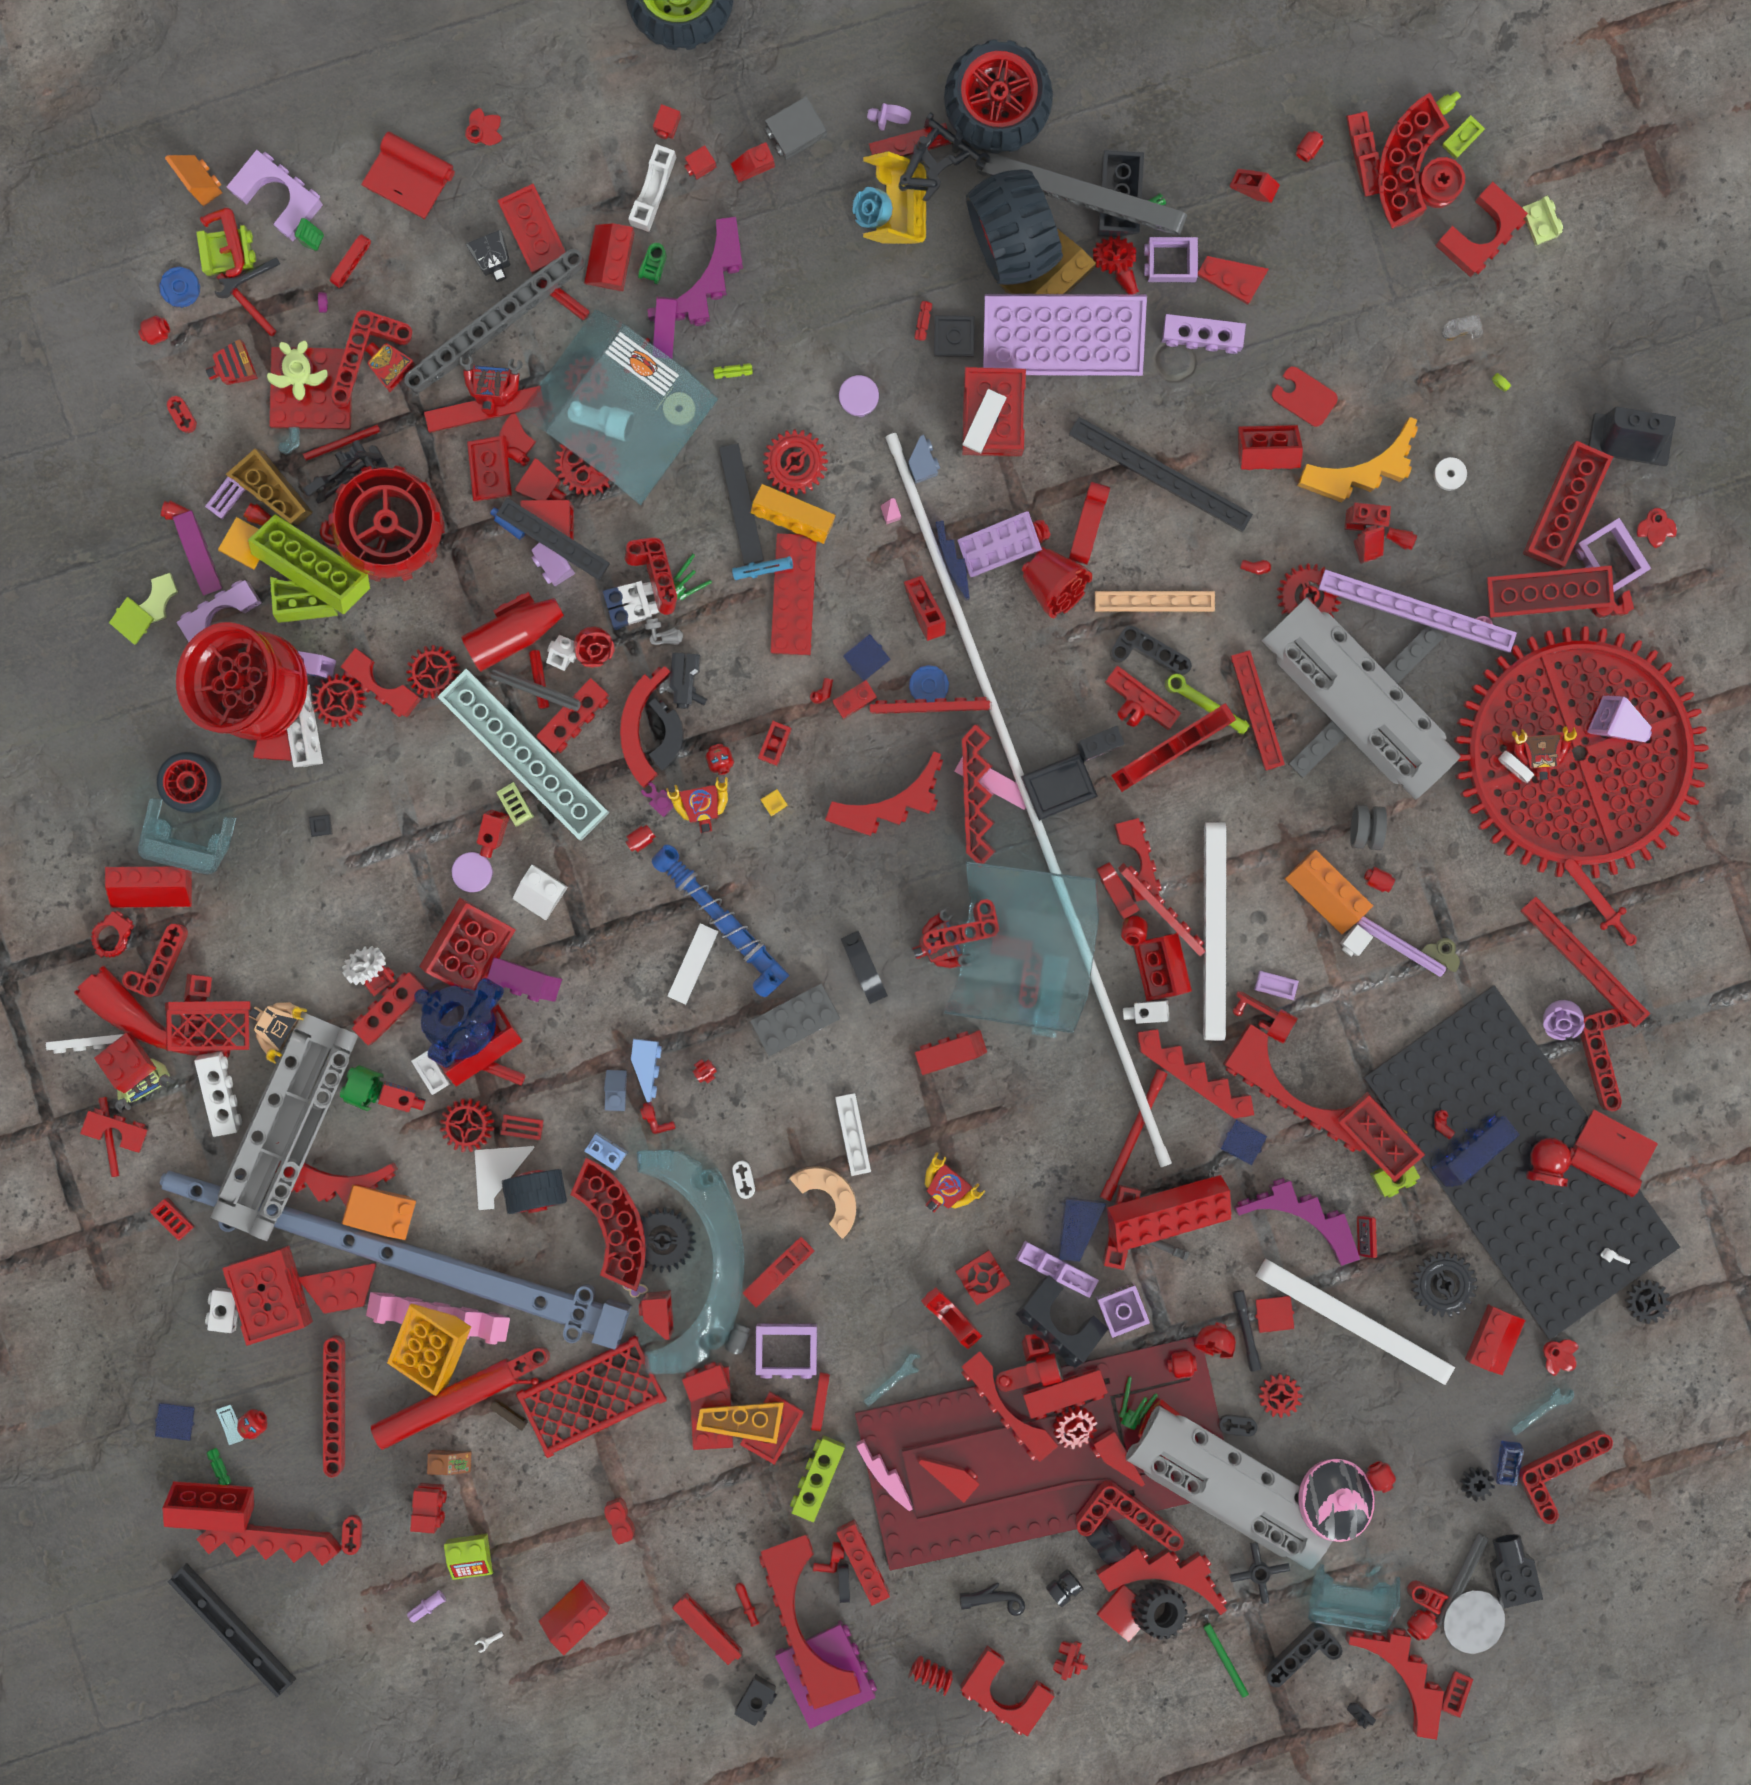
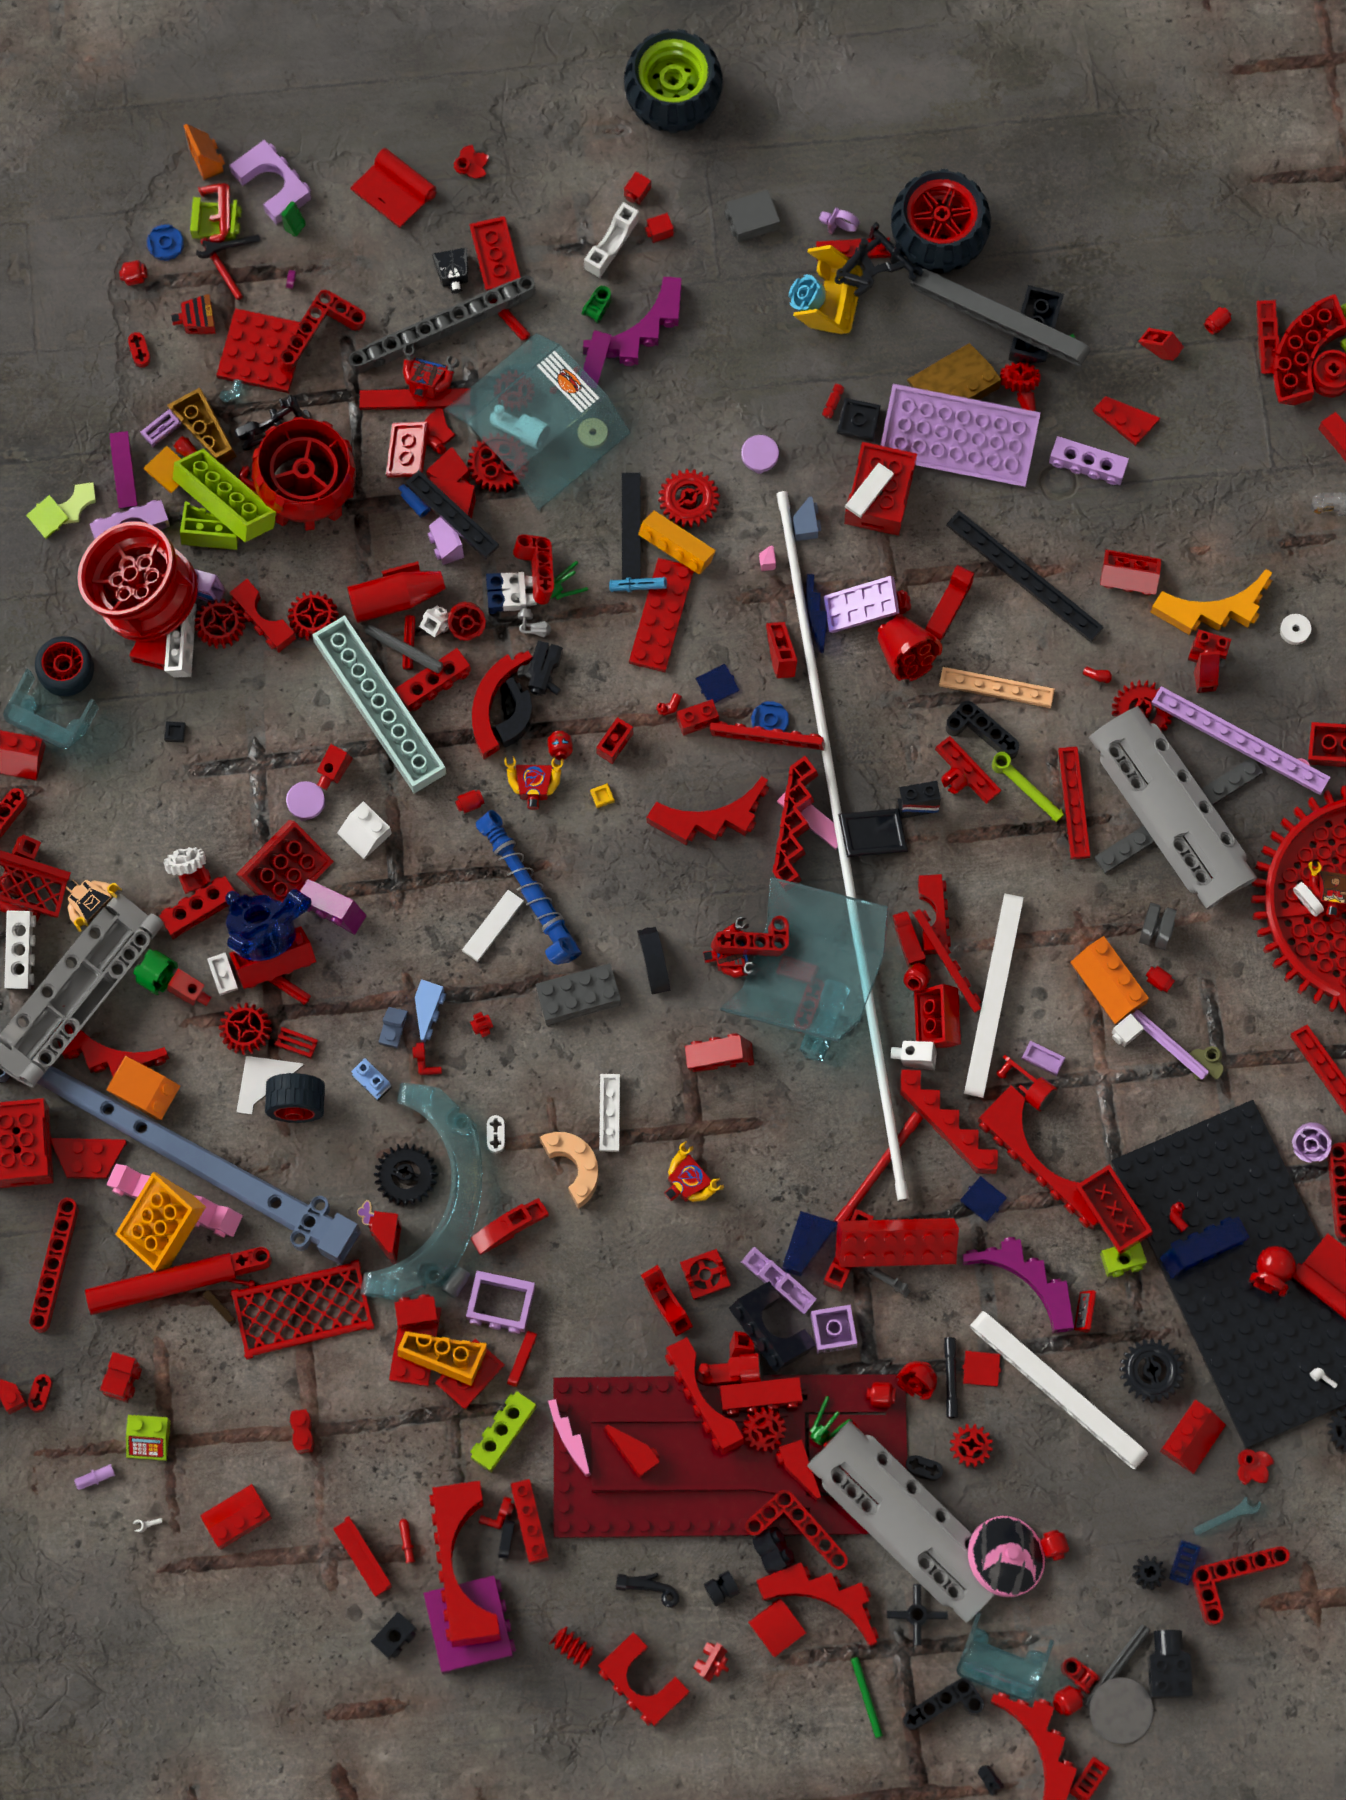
camera: 15 degrees right, 15 degrees down
red cone [161,500,190,520] -> none
yellowish green animal [267,341,328,401] -> none
red piece [303,425,381,461] -> none
red beam [330,234,371,288] -> none
torso [365,342,416,392] -> none
dark orange slope [427,1450,472,1475] -> none
yellowish green slope [496,782,534,827] -> none
red brick [570,1158,646,1292] -> none
red slope [584,223,635,291] -> none
magenta plate [641,782,674,817] -> none
lime axle [713,363,753,379] -> none
red slope [731,142,775,183] -> none
clear light blue piece [863,1353,920,1407] -> none
black wheel [966,169,1063,284] -> none
red arch [1111,703,1236,792] -> none
black tyre [1132,1582,1188,1640] -> none
lavender window [1144,237,1198,282] -> none
red piece [1272,367,1338,427] -> none
red cone [1386,527,1418,550] -> none

